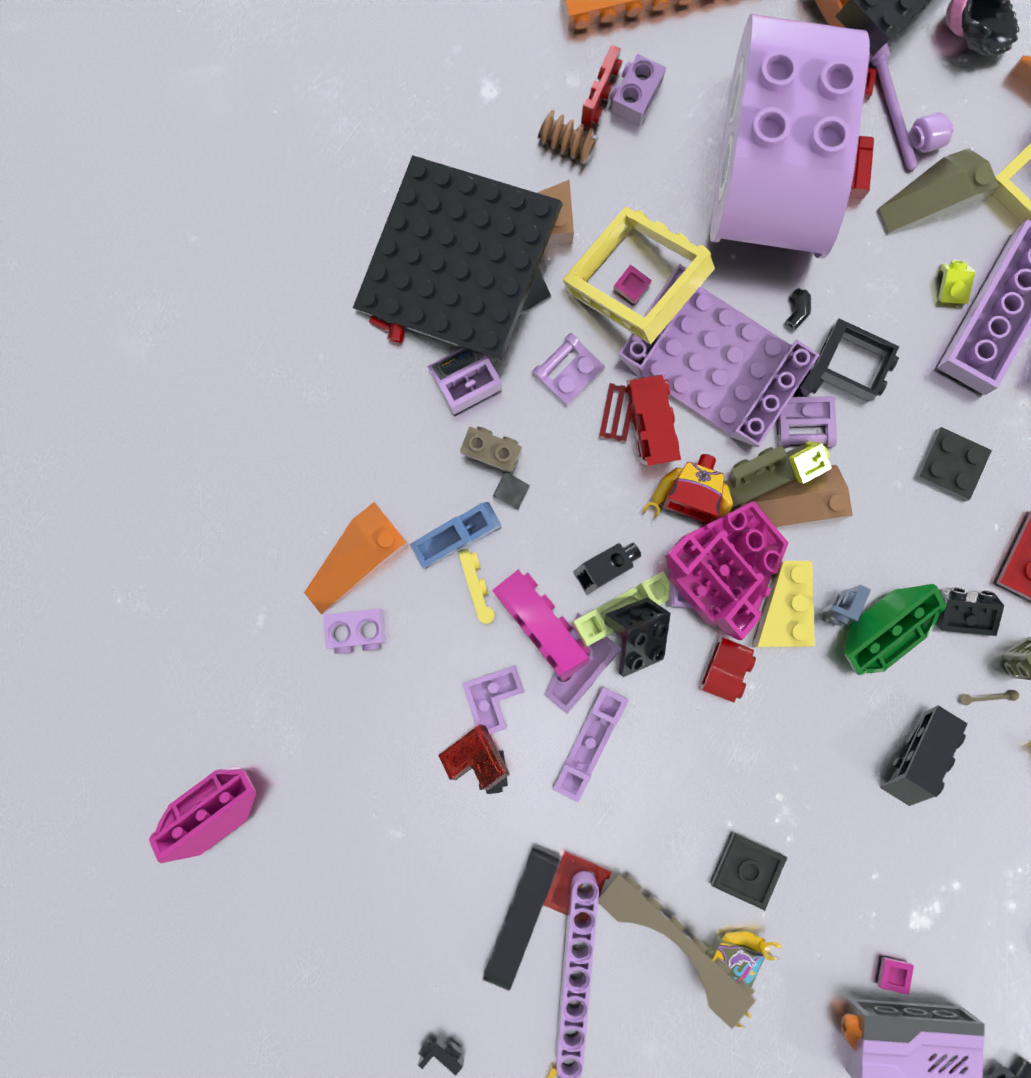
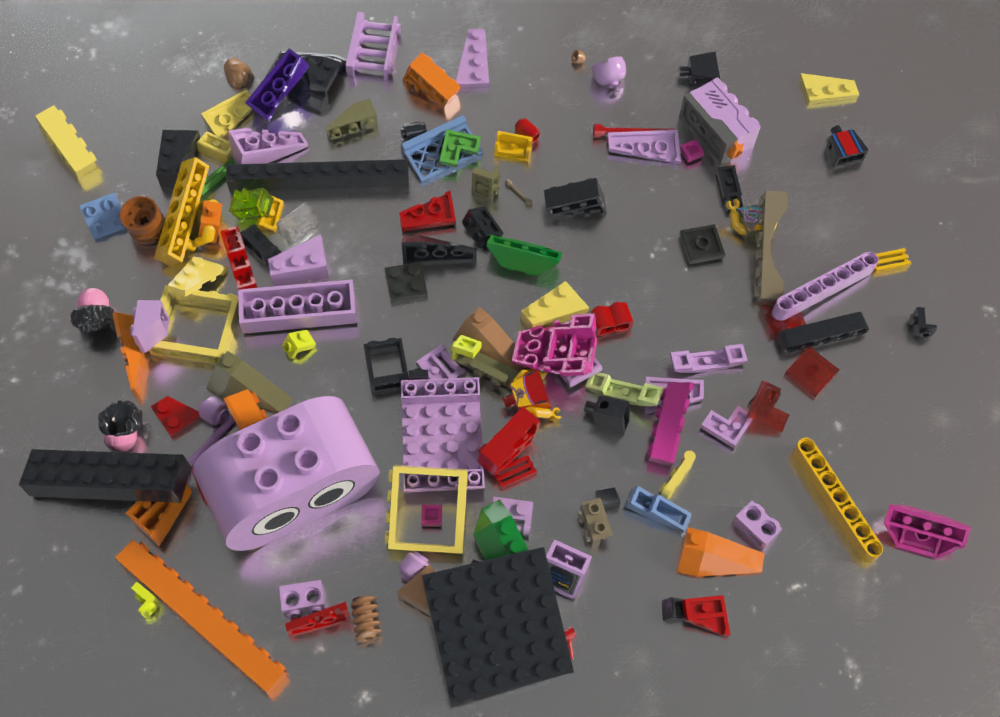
camera: 130 degrees left, 20 degrees down
black bracket [604,597,671,677] -> none
black arm [785,288,811,330] -> none
sand blue bracket [820,585,871,626] -> none
none -> red wing [150,396,202,438]
none -> orange slope [224,389,268,430]
none -> lavender head [399,551,429,582]
none -> black wedge [401,234,477,264]
none -> green wedge [473,499,529,560]
none -> red piece [593,124,676,138]
none -> lavender wing [607,130,681,165]
none -> black slope [662,597,685,621]
none -> red wing [682,595,731,637]
none -> black hinge [716,165,743,212]
none -> clear red plate [785,346,839,397]
none -> yellow beam [793,437,883,563]

